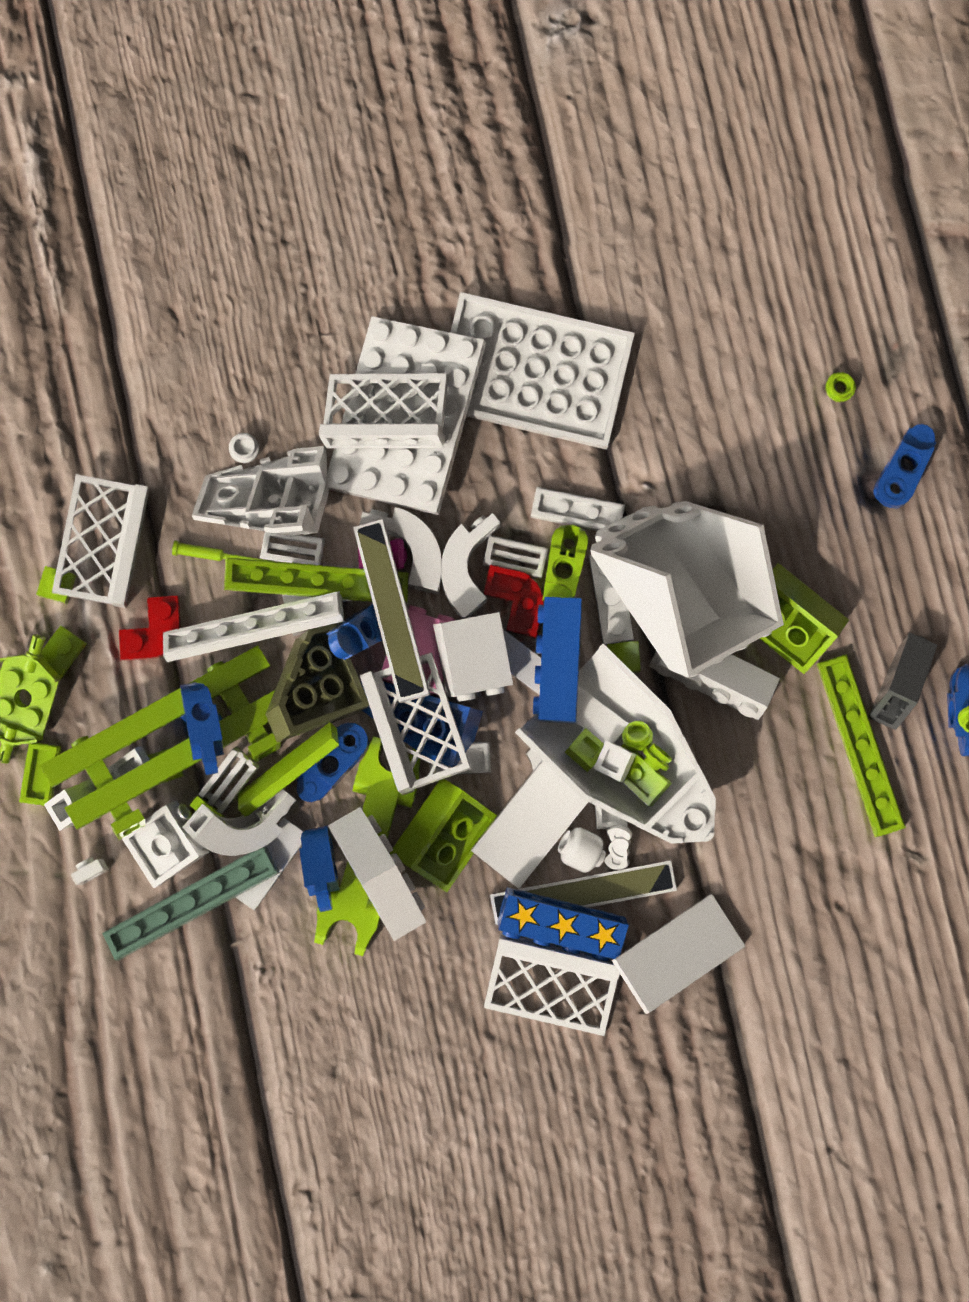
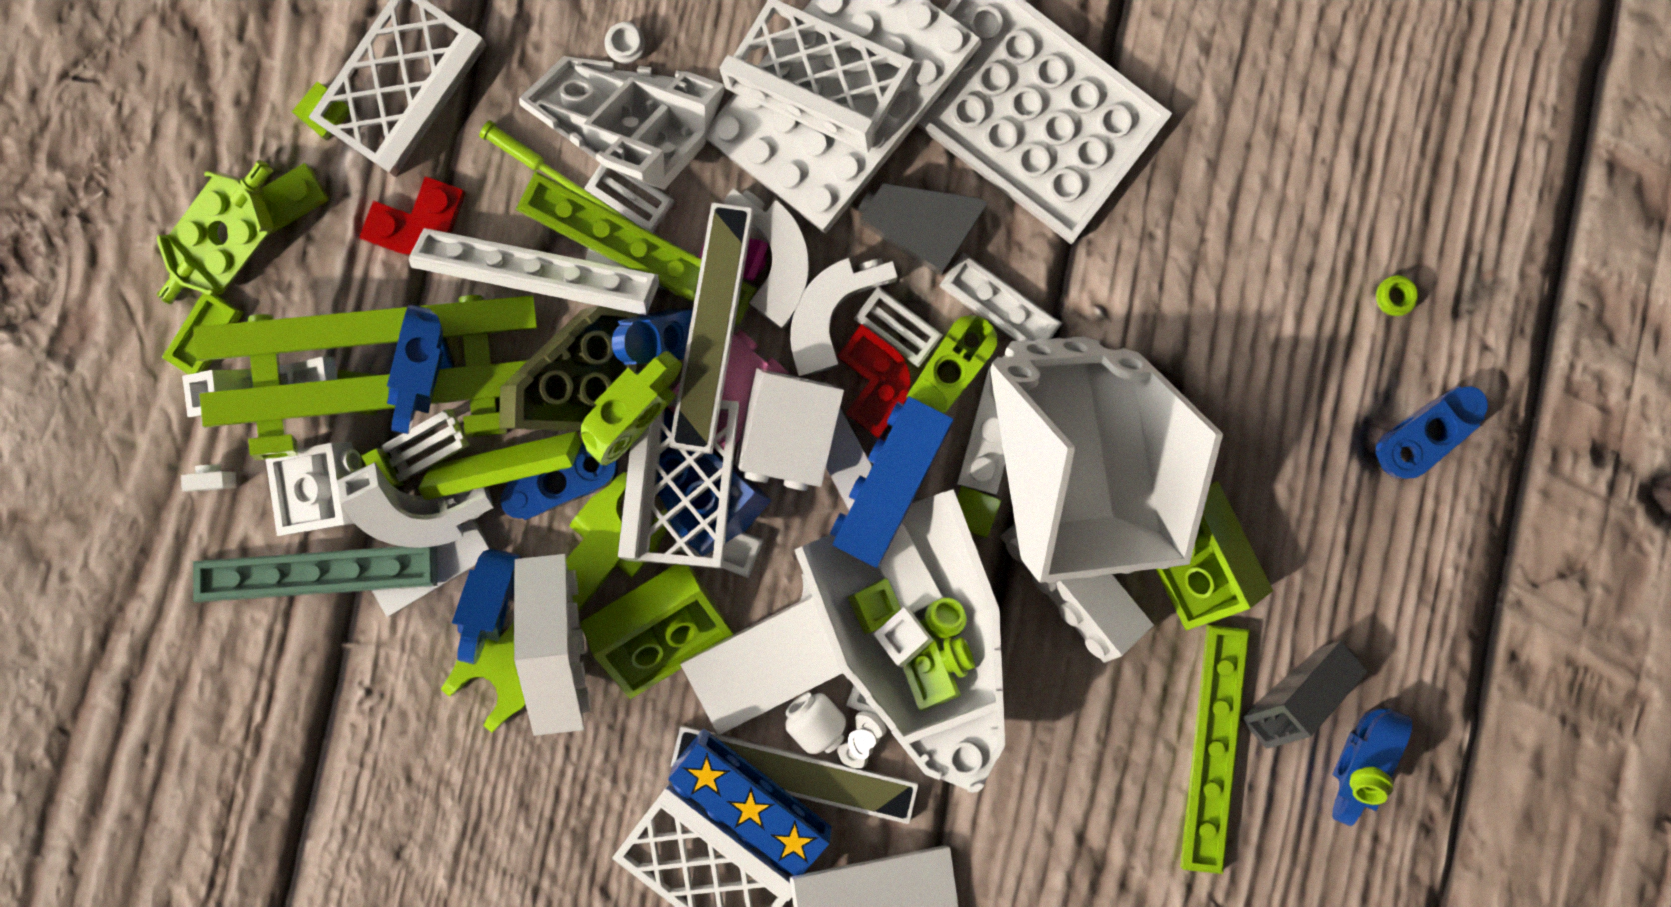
camera: 30 degrees right, 5 degrees up
none -> lime piece [581,351,682,466]
none -> dark grey slope [858,183,988,277]

